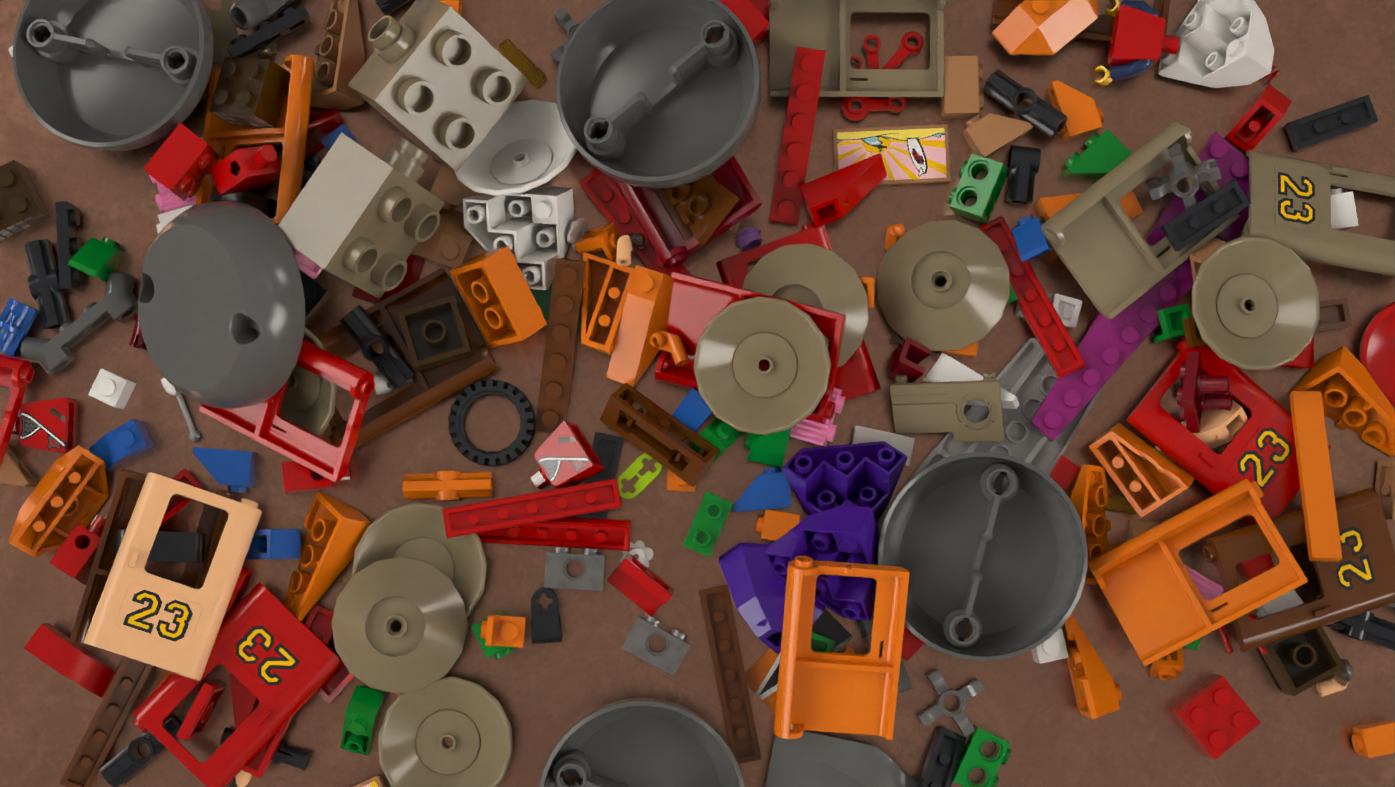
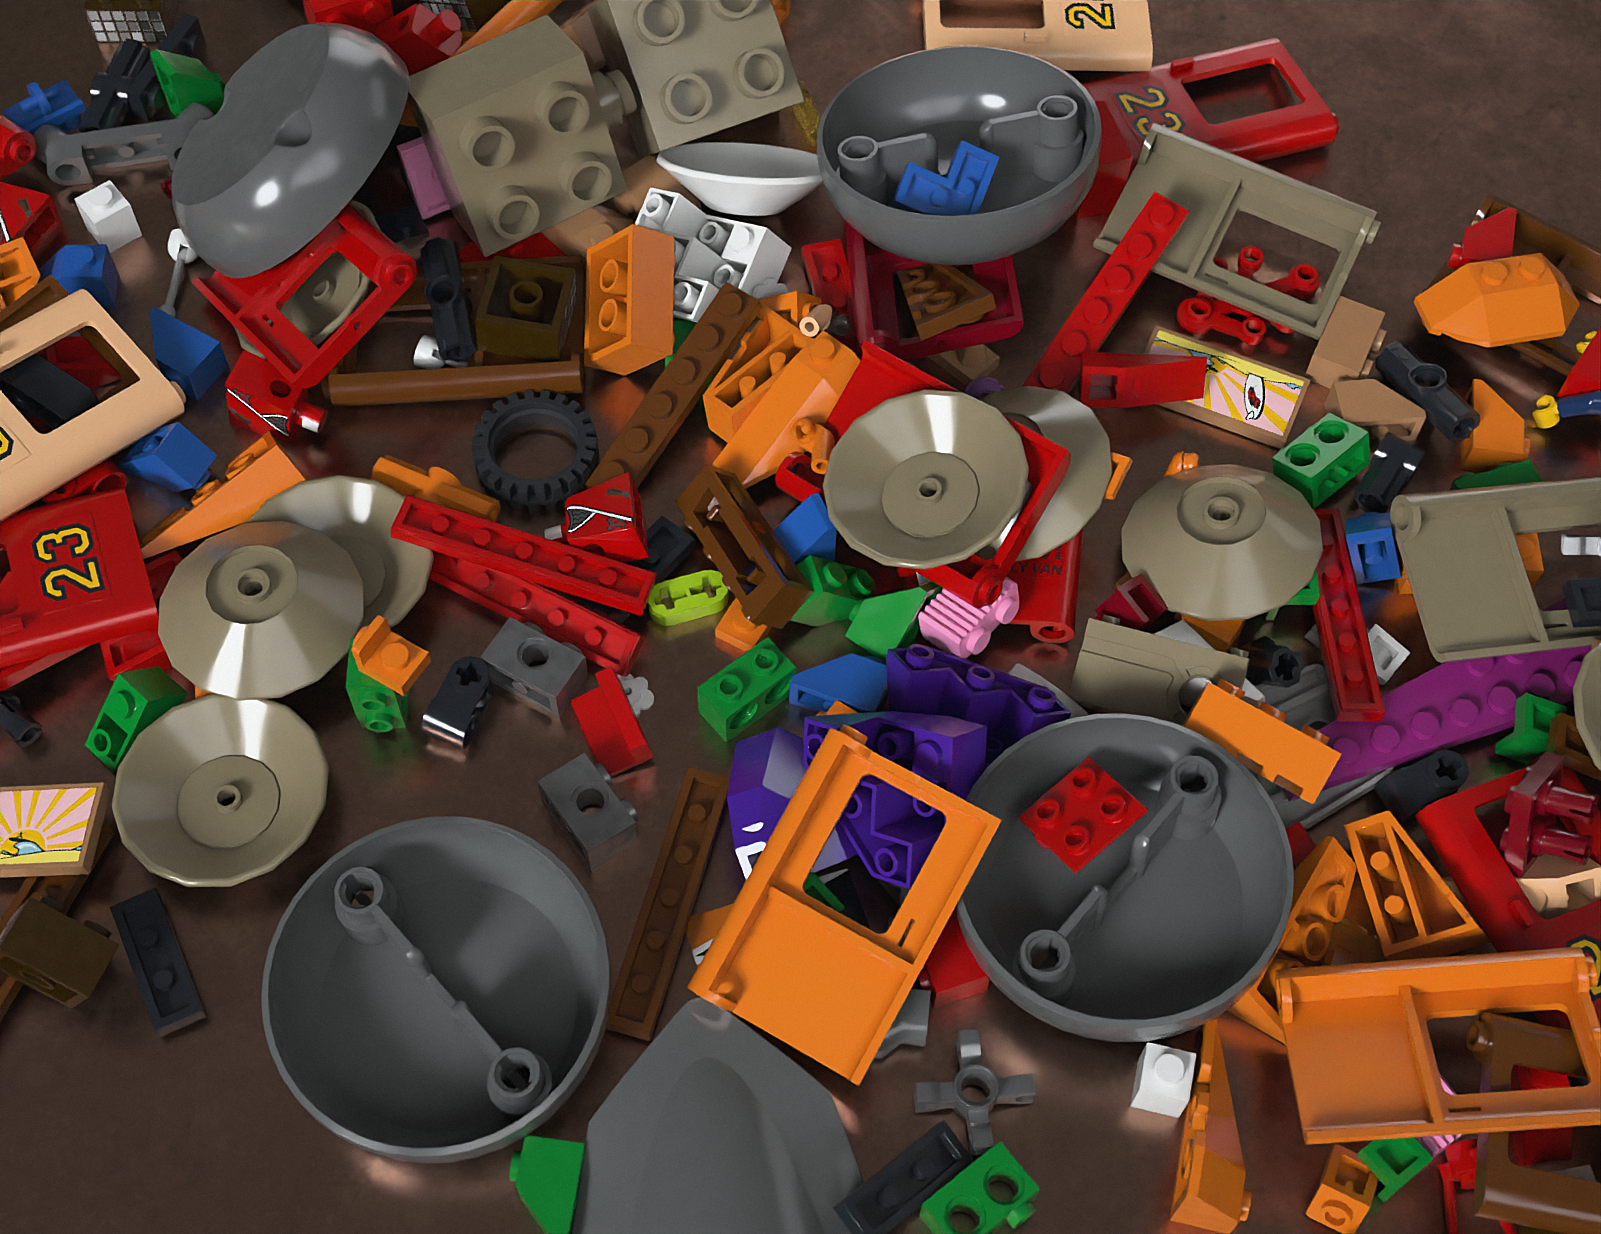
camera: 30 degrees right, 25 degrees down
none -> blue plate [891,140,1000,216]
none -> red hinge [1018,756,1148,874]
none -> orange wedge [1182,679,1341,804]
none -> black piece [1229,636,1305,688]
none -> black piece [1374,750,1469,827]

